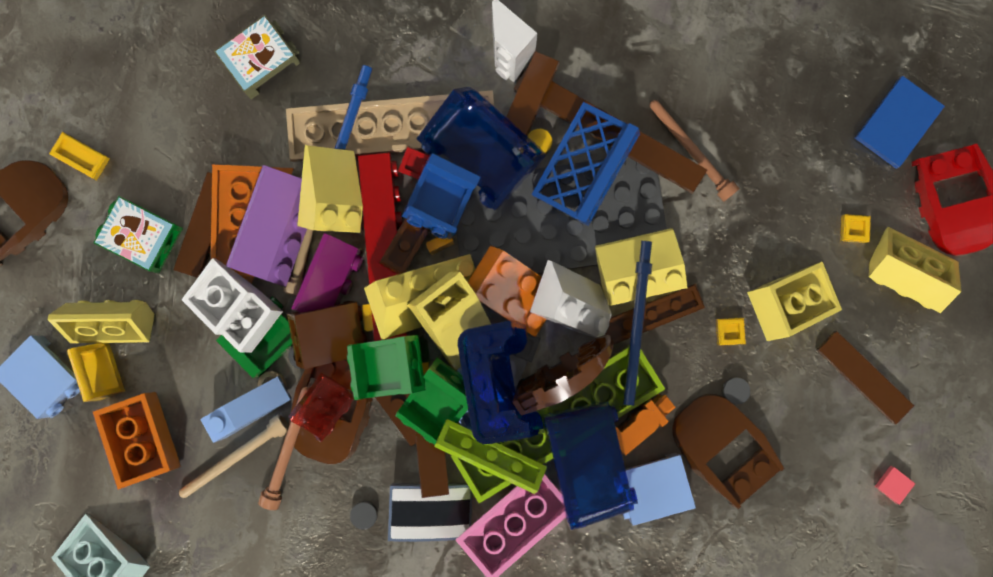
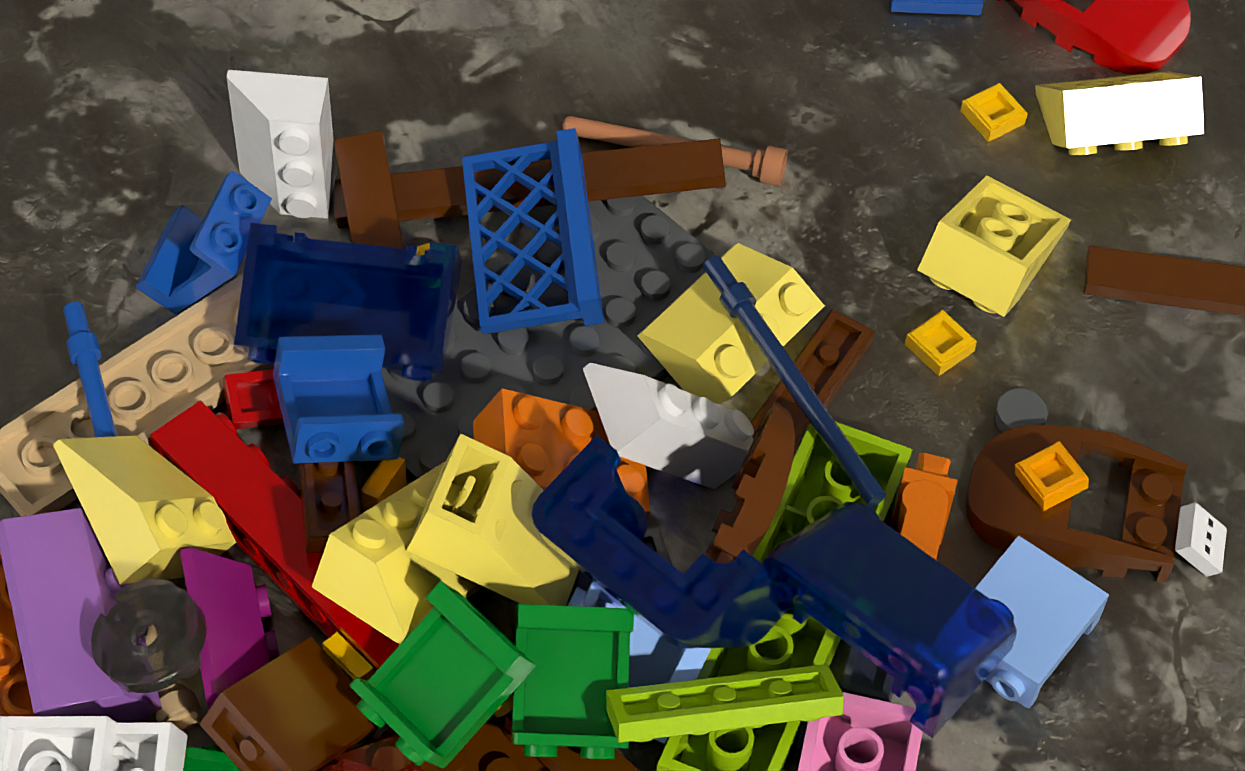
camera: 40 degrees left, 30 degrees down
none -> clear smoke plate [91,578,207,693]
none -> blue panel [135,171,272,315]
none -> light orange tile [1015,441,1089,511]
none -> white tile [1175,502,1227,577]

